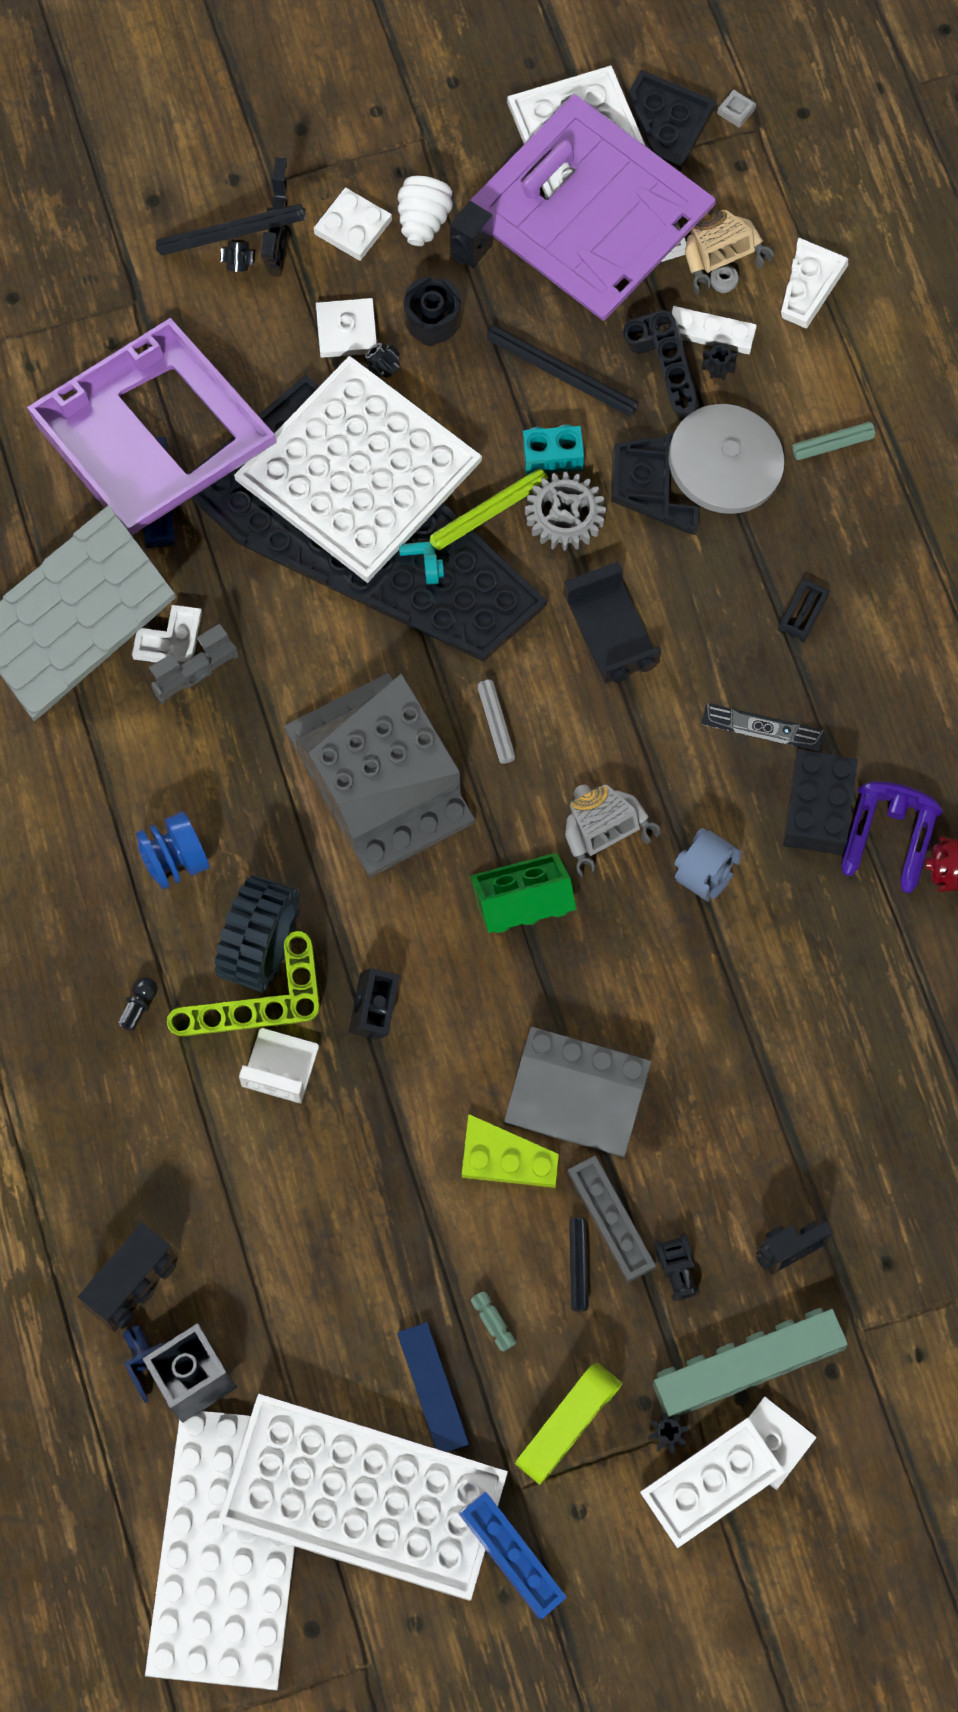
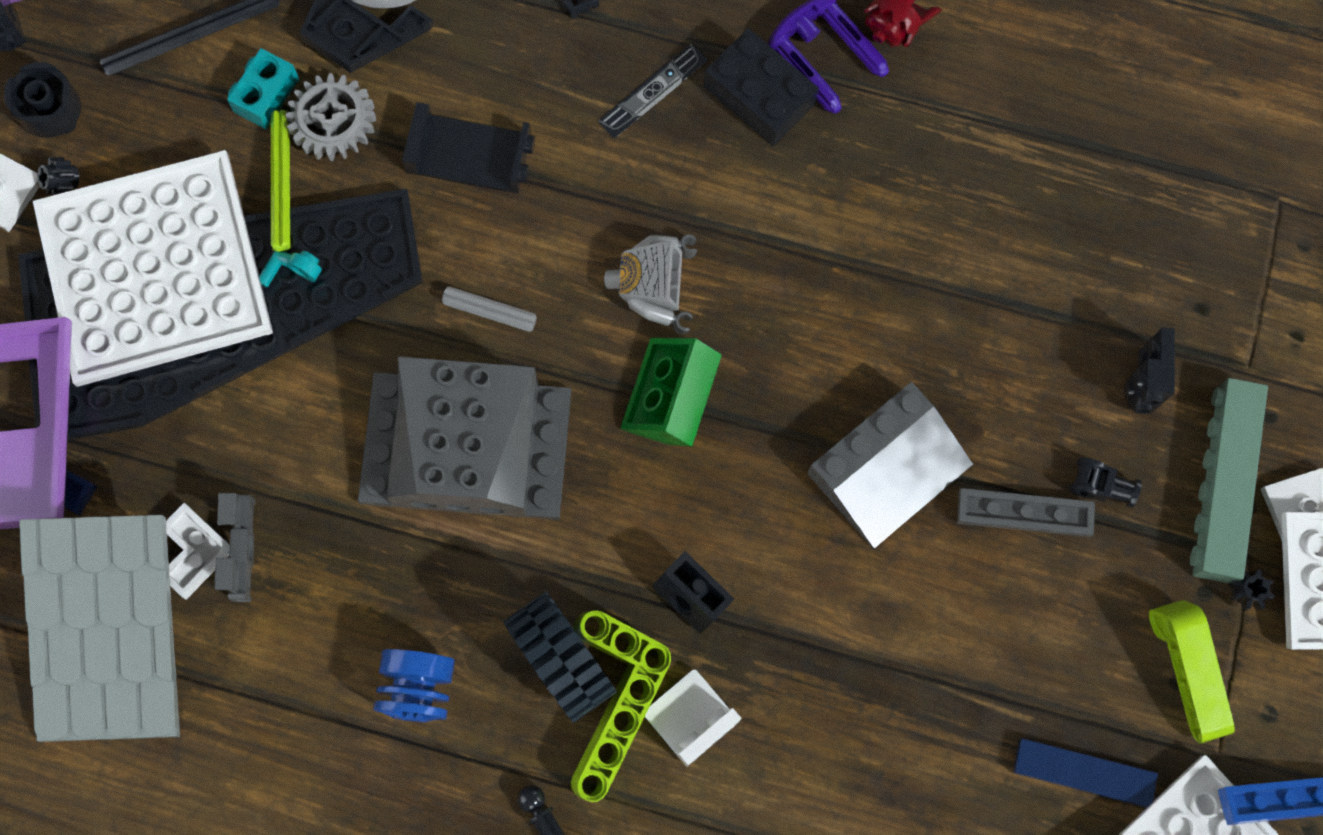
camera: 60 degrees left, 5 degrees up
lime wing [462,1114,559,1188] -> none
sand green axle [471,1291,516,1351] -> none
black axle [569,1217,589,1312] -> none
sand blue brick [675,828,742,902] -> none

